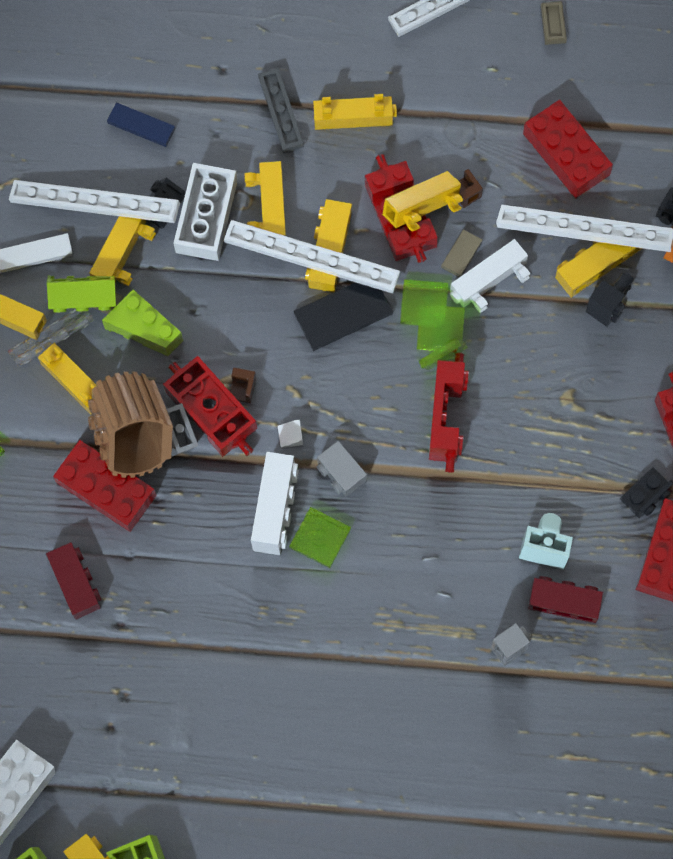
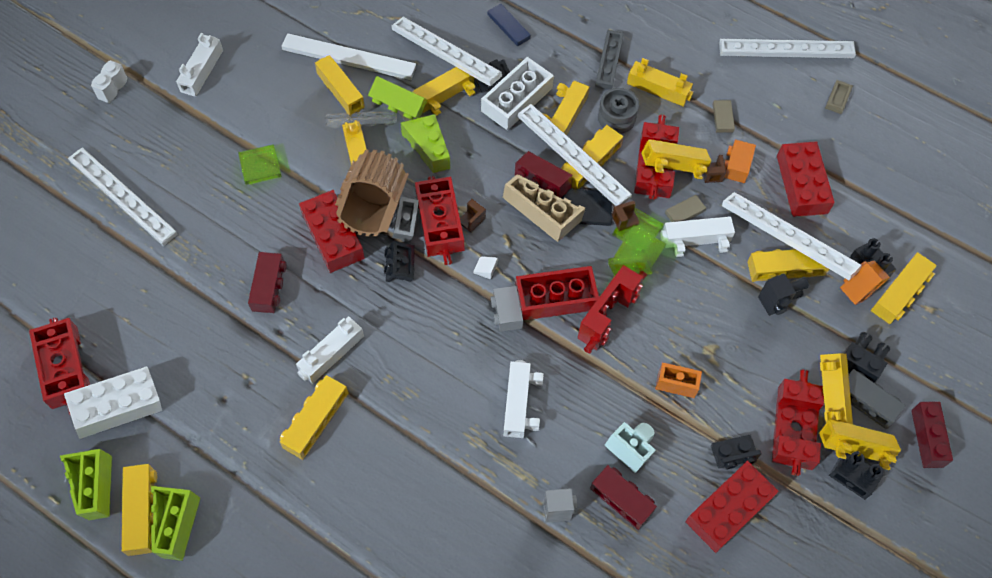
camera: 25 degrees right, 10 degrees down
white brick [251,452,299,555] -> none
clear neon green tile [289,507,351,569] -> none
none -> yellow brick [279,375,349,460]
none -> white brick [296,316,364,384]
none -> black bracket [384,241,415,282]
none -> tan wedge [503,174,585,242]
none -> white brick [503,360,544,438]
none -> dark red brick [515,151,573,198]
none -> red brick [515,266,599,321]
none -> dark grey wheel [598,88,639,134]
none -> reddish brown panel [612,201,639,231]
none -> orange brick [655,362,702,398]
none -> dark tan tile [713,100,735,133]
none -> orange brick [724,139,756,183]

